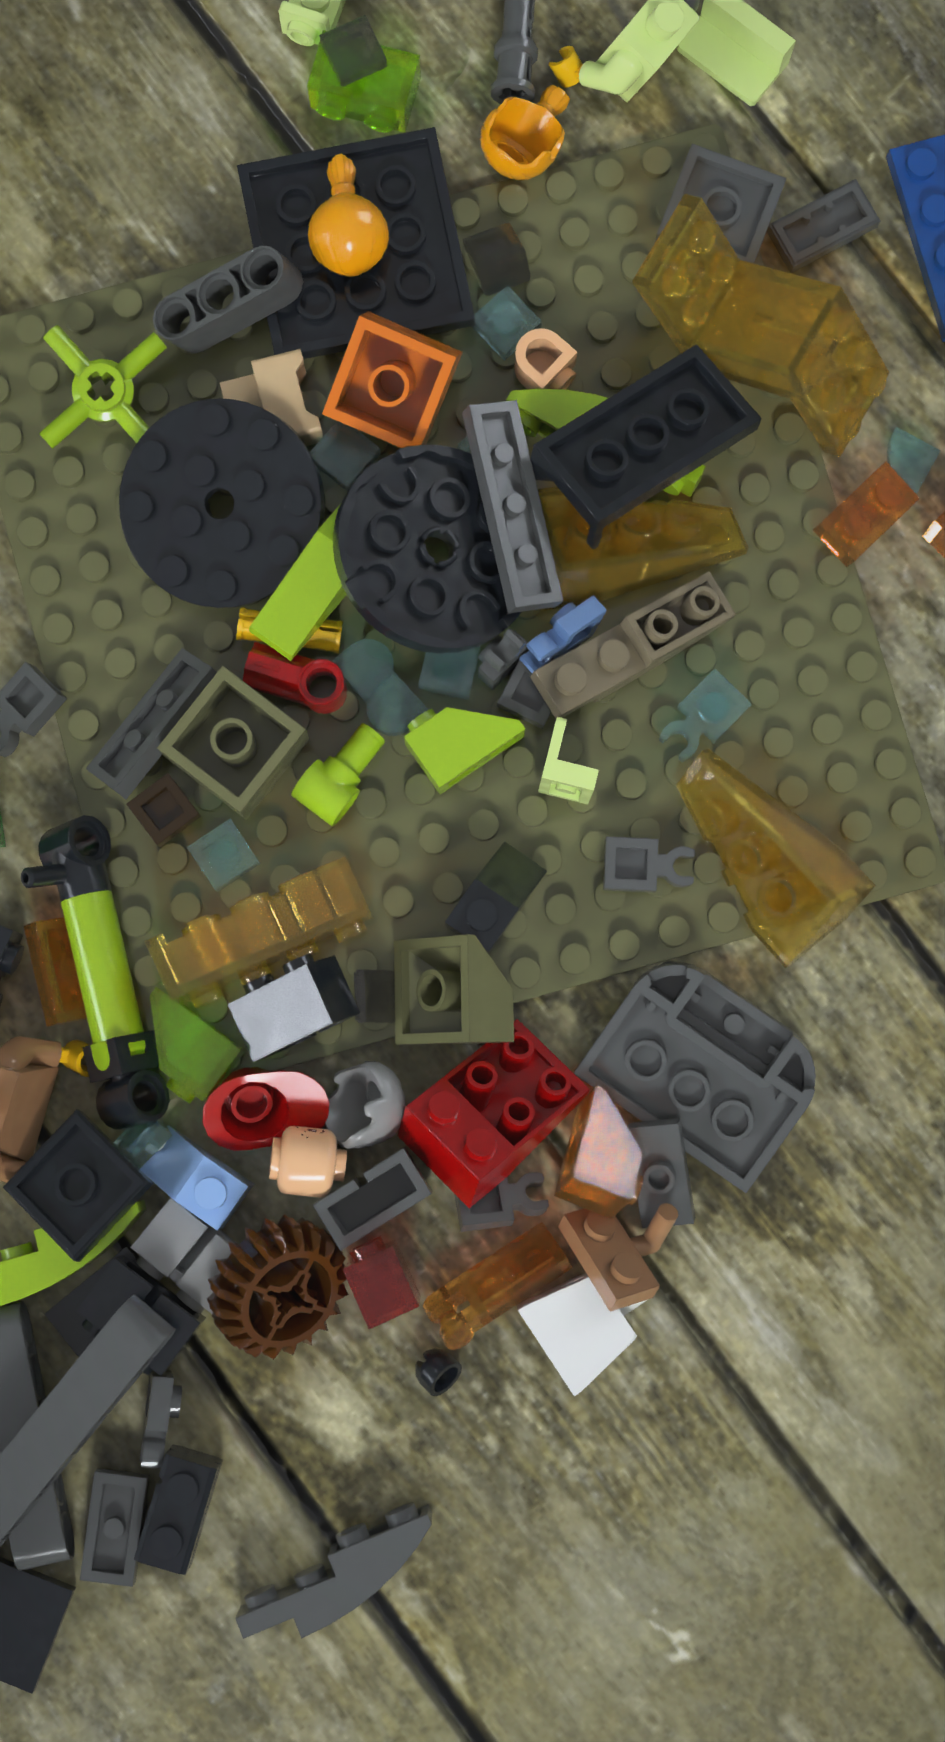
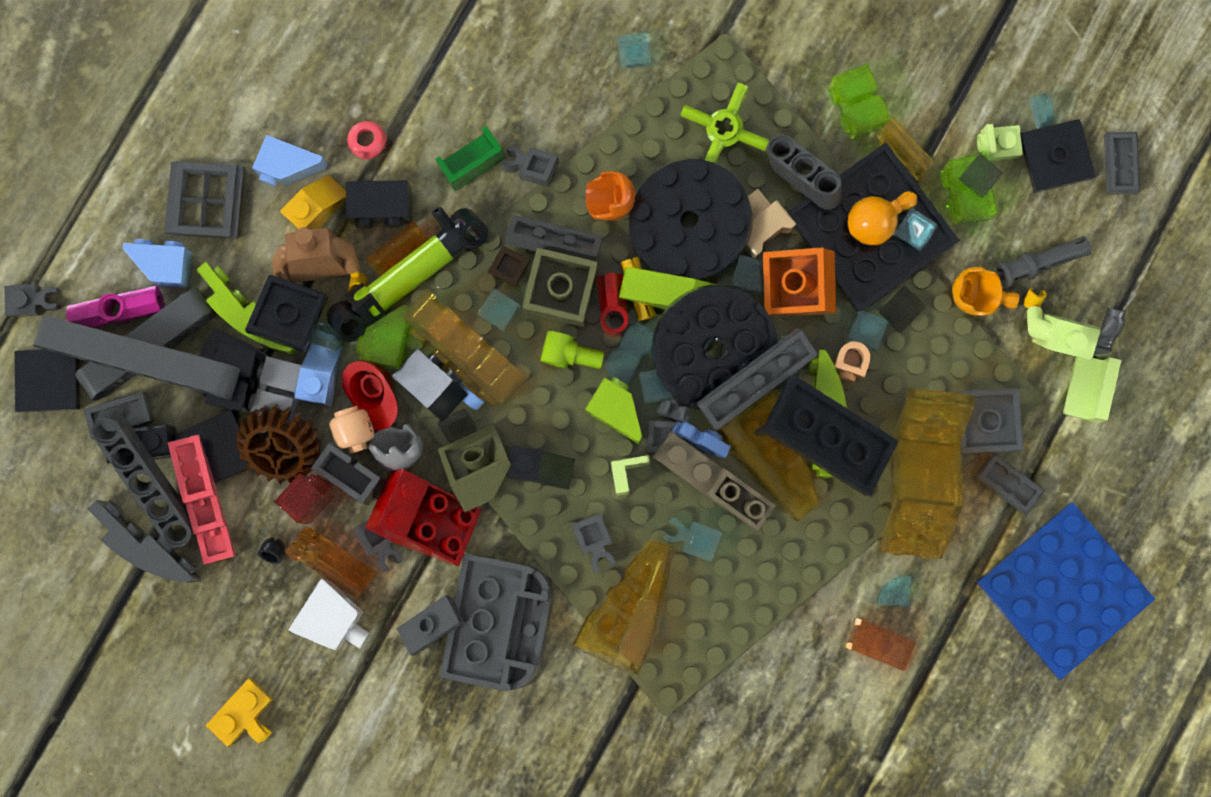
camera: 75 degrees right, 0 degrees up
dark grey plate [139,1370,182,1469] -> none
slope [554,1085,644,1219] -> none
medium nougat plate [558,1202,678,1312] -> none
clear orange plate [813,461,920,567] -> none
none -> dark grey beam [91,408,192,547]
none -> coral slope [168,435,236,565]
none -> black tile [174,409,248,484]
none -> yellow plate [205,678,274,747]
none -> light blue tile [459,382,485,410]
none -> orange hair [586,171,636,221]
none -> clear neon green piece [828,64,891,140]
none -> clear yellow plate [877,117,935,181]
none -> clear light blue tile [894,208,938,252]

